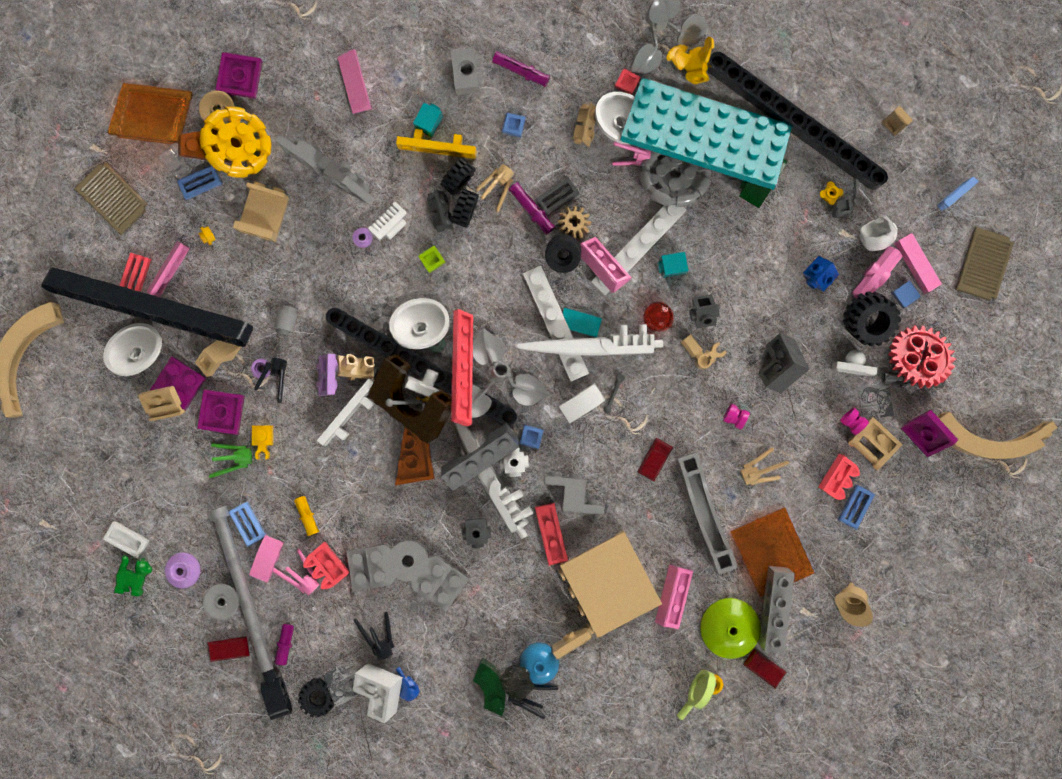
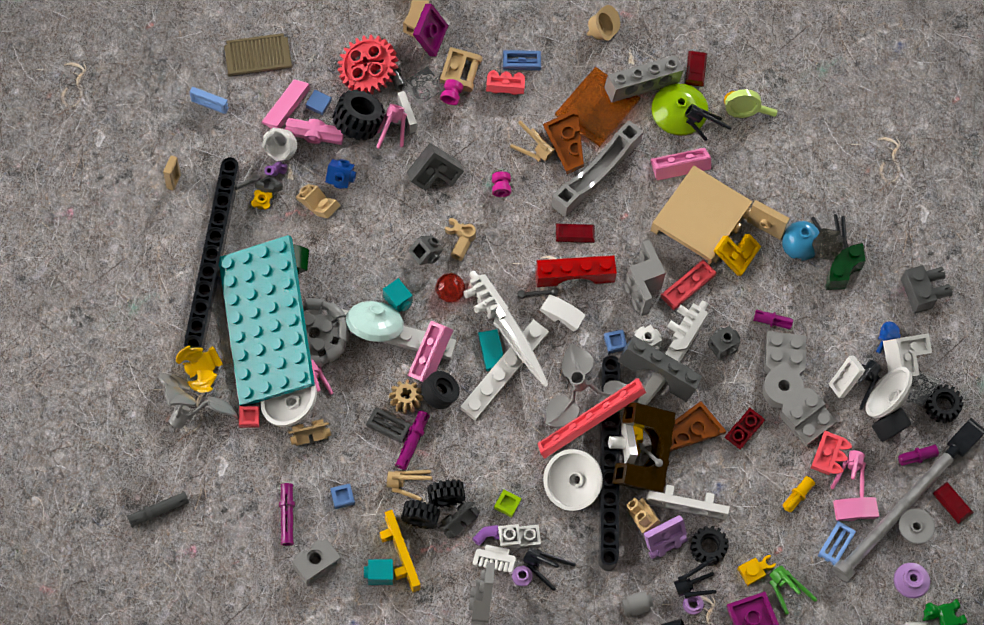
camera: 125 degrees left, 20 degrees down
none -> medium lavender arm [264,162,288,177]
none -> tan slope [295,184,341,219]
none -> light aqua hat [346,301,404,342]
none -> bright pink plant [377,104,407,149]
none -> medium lavender arm [472,525,499,546]
none -> white slope [498,524,541,548]
none -> black plant [523,547,576,591]
none -> red arch [535,255,617,288]
none -> dark orange wing [543,109,584,174]
none -> black plant [684,104,732,141]
none -> black tyre [690,526,729,566]
none -> yellow tile [713,234,762,276]
none -> dark red slope [724,407,765,450]
none -> magenta axle [753,309,793,329]
none -> white tile [829,356,865,398]
none -> white dish [866,367,912,418]
none -> black tyre [872,407,911,442]
none -> dark grey brick [901,265,953,314]

